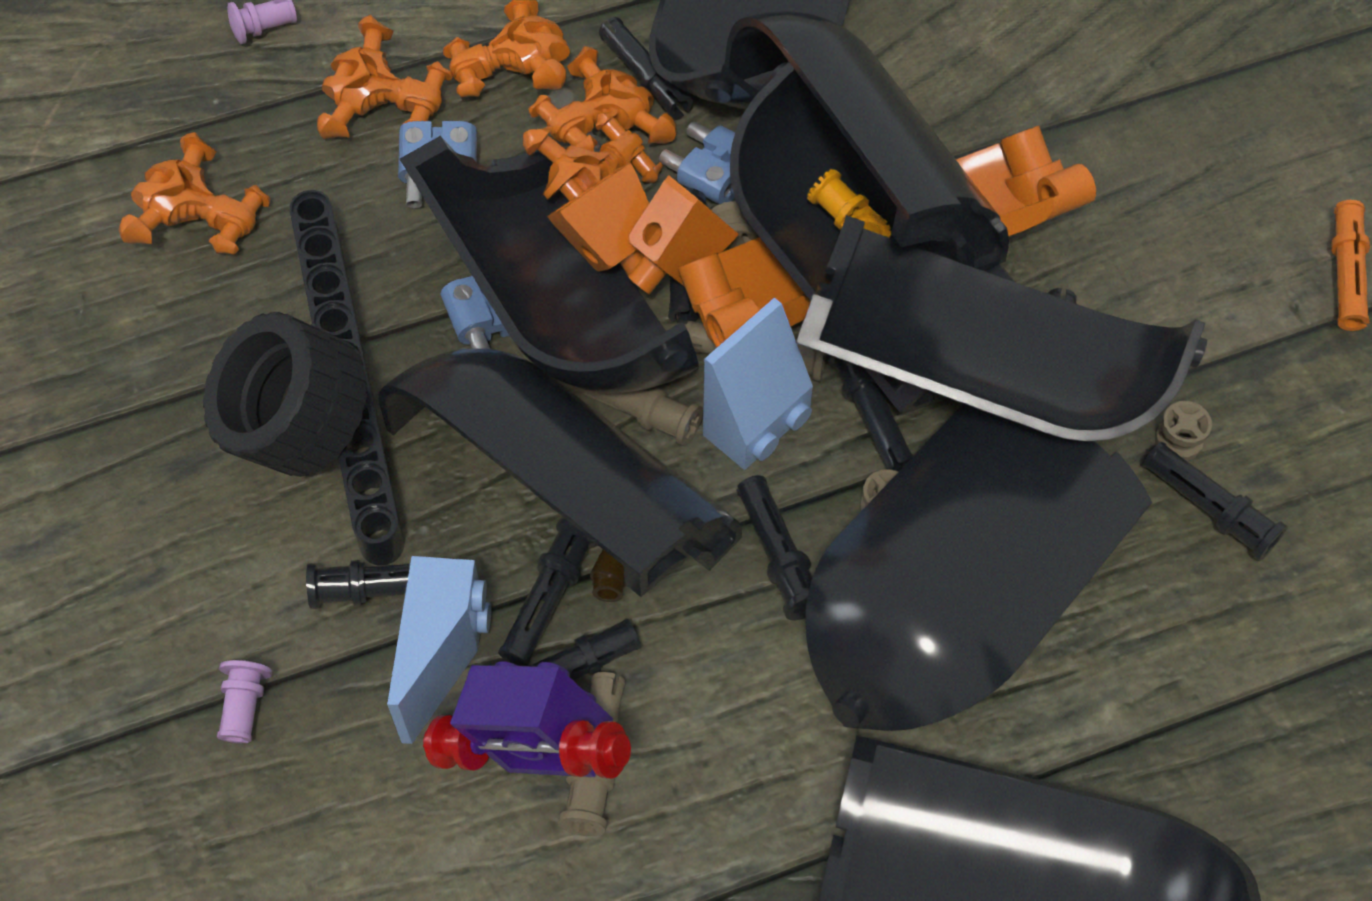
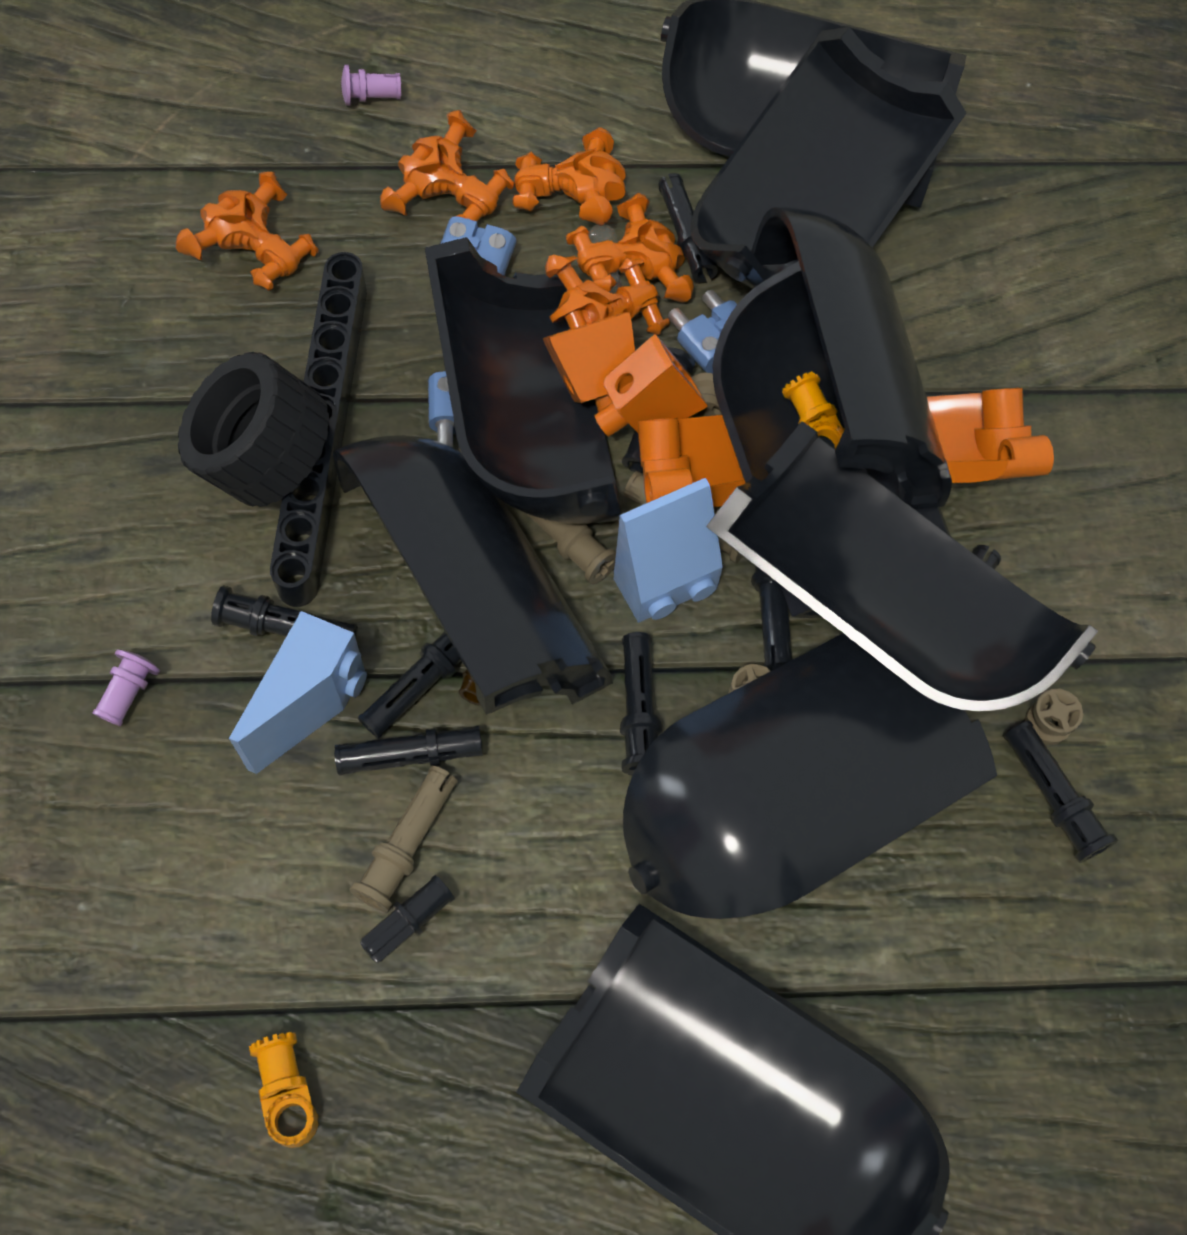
camera: 15 degrees right, 5 degrees up
dark purple brick [423,661,631,779] -> none
none -> black axle [360,875,455,963]

